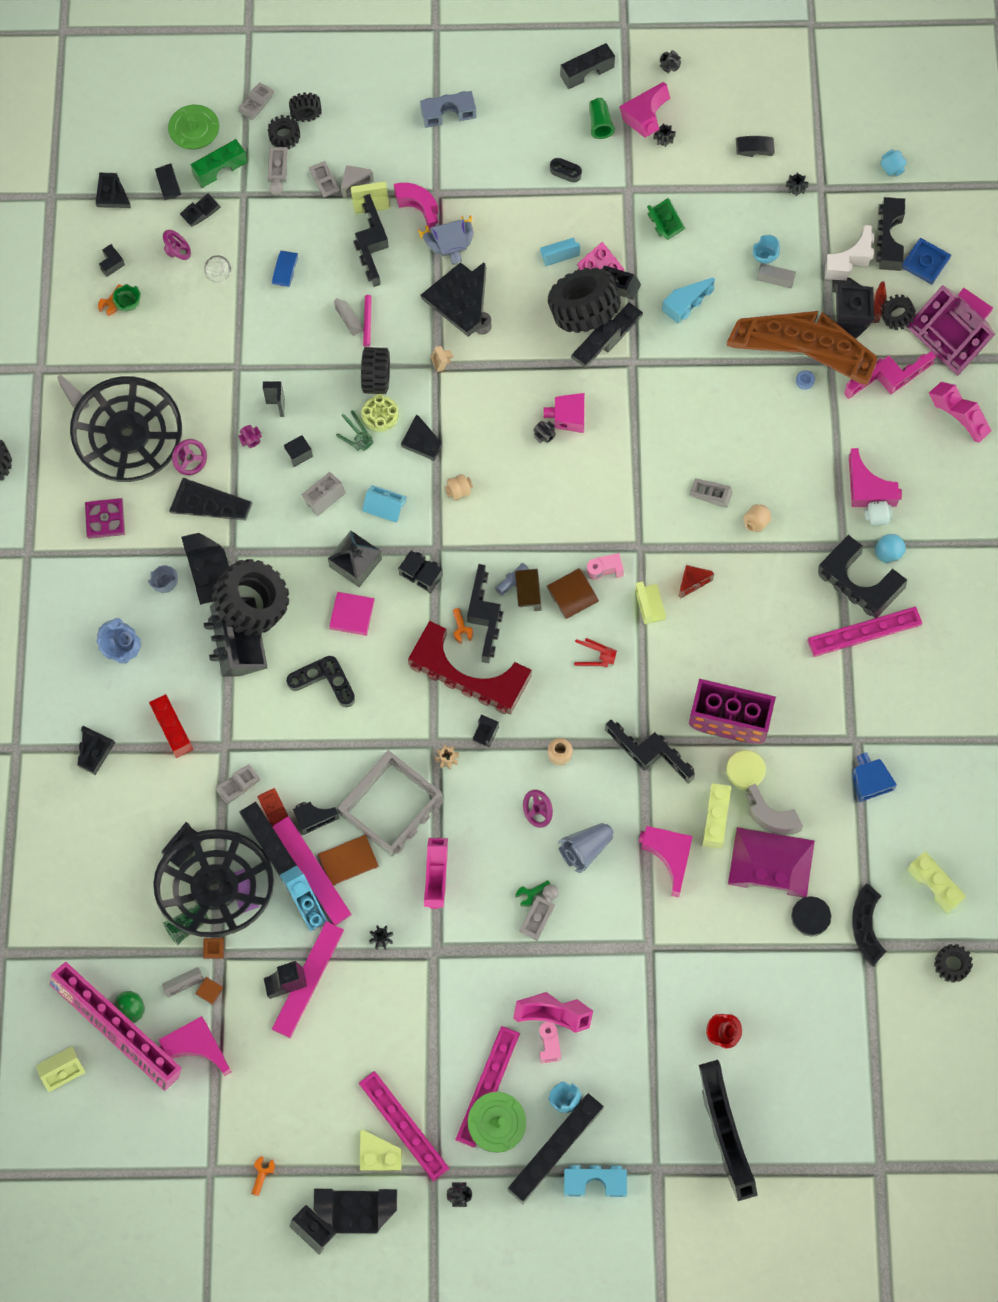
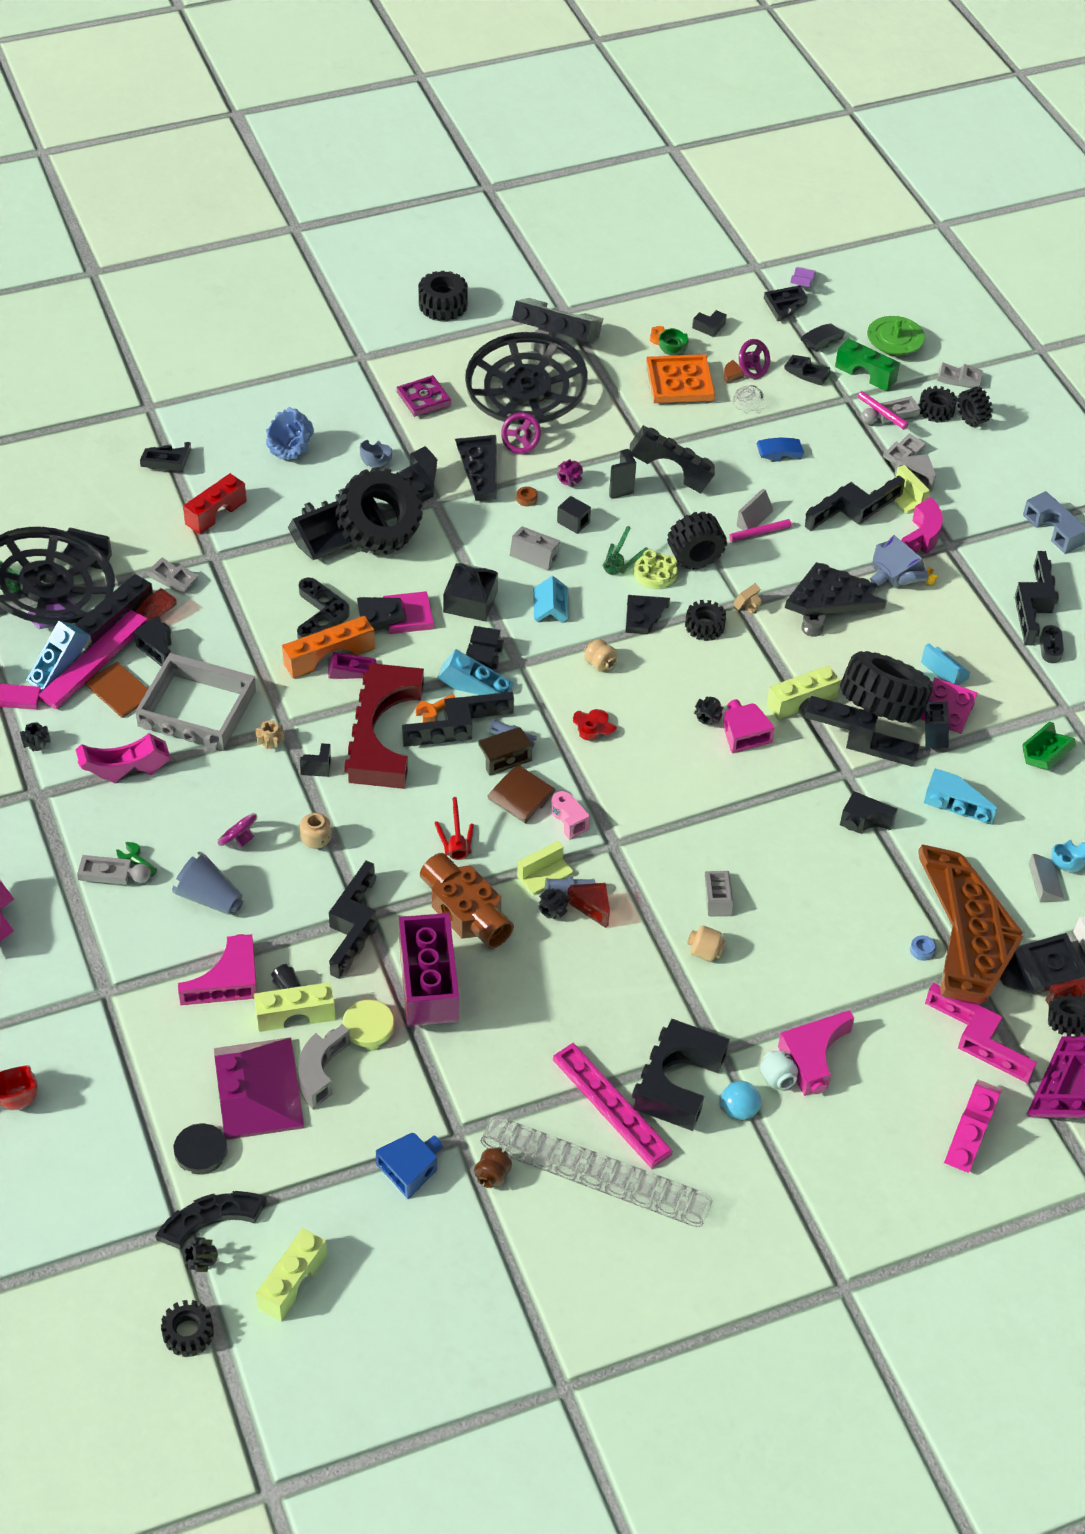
camera: 65 degrees right, 20 degrees down
none -> black gear [183,1237,218,1272]
none -> black cone [271,964,301,990]
none -> orange arch [282,616,375,679]
none -> magenta slope [328,651,376,679]
none -> black wing [357,597,406,631]
none -> dark orange brick [420,853,514,949]
none -> medium azure slope [437,649,514,695]
none -> reddish brown piece [474,1147,512,1188]
none -> clear beam [480,1116,712,1227]
none -> black arch [511,298,604,341]
none -> dark orange tile [516,486,538,507]
none -> black gear [538,889,569,919]
none -> sand blue pin [545,876,596,896]
none -> red plate [573,709,617,740]
none -> black arch [629,425,715,494]
none -> orange plate [646,354,715,403]
none -> black tyre [685,600,726,641]
none -> dark orange tile [724,360,744,383]
none -> yellowish green arch [767,665,840,720]
none -> medium lavender slope [790,267,816,287]
none -> black arch [840,791,898,834]
none -> dark pink bar [858,391,909,430]
none -> black bracket [1014,551,1059,646]

